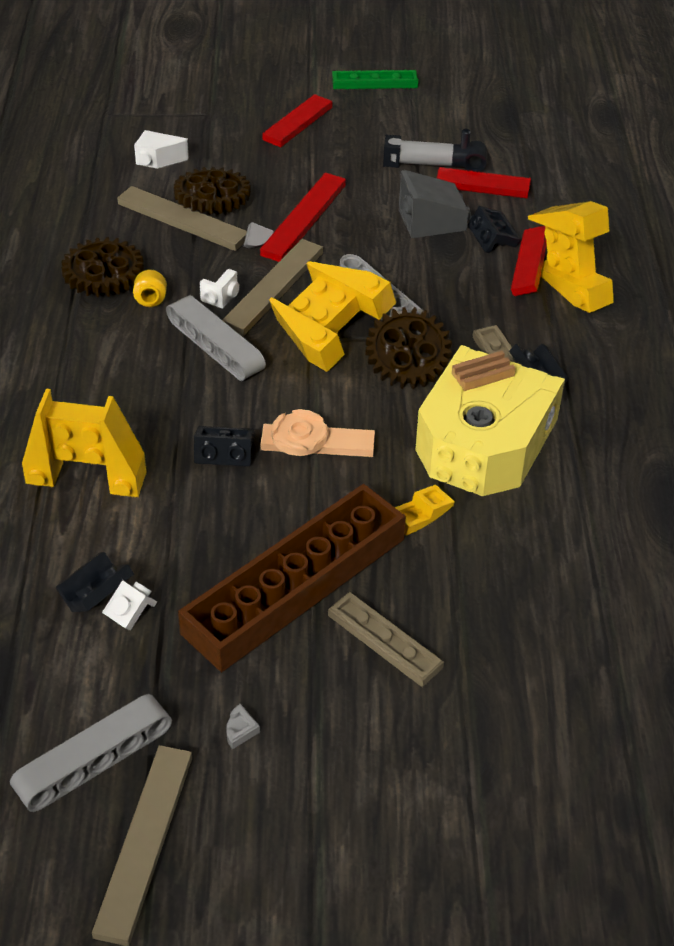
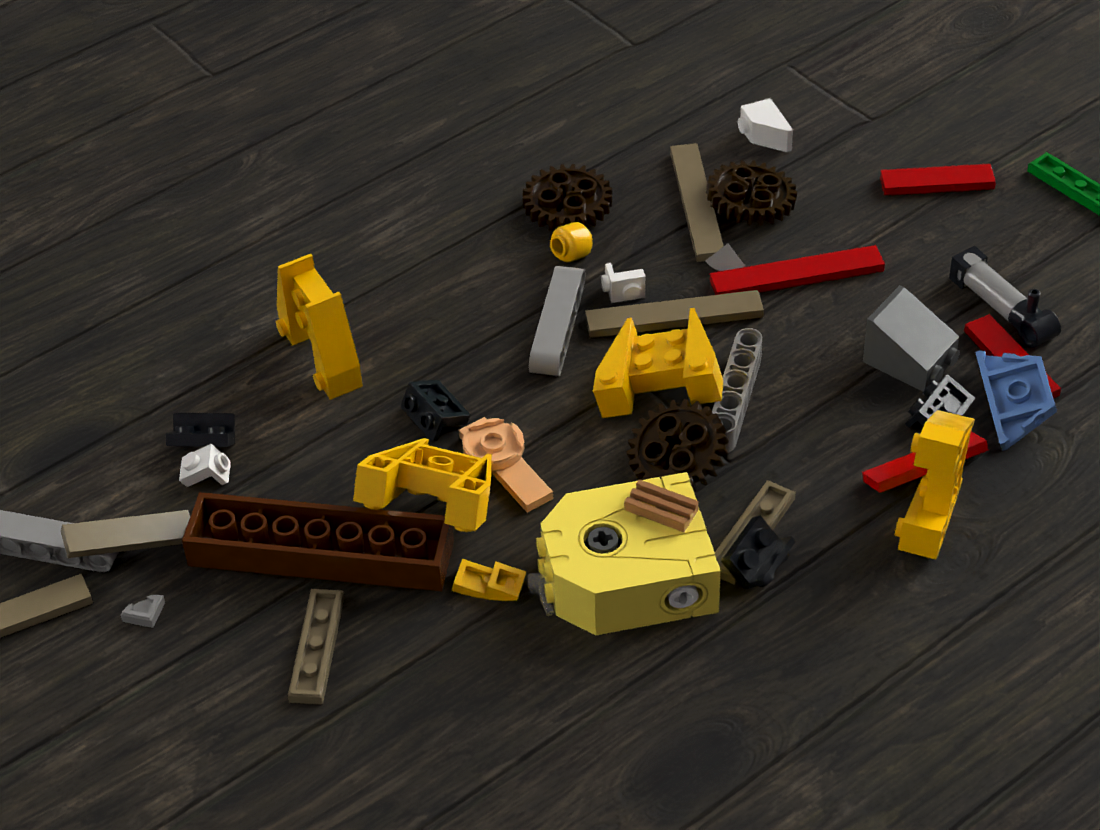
camera: 55 degrees right, 0 degrees up
none -> dark tan tile [61,510,190,558]
none -> yellow wedge [353,438,492,532]
none -> clear hand [528,573,554,616]
none -> medium blue wing [975,350,1057,451]

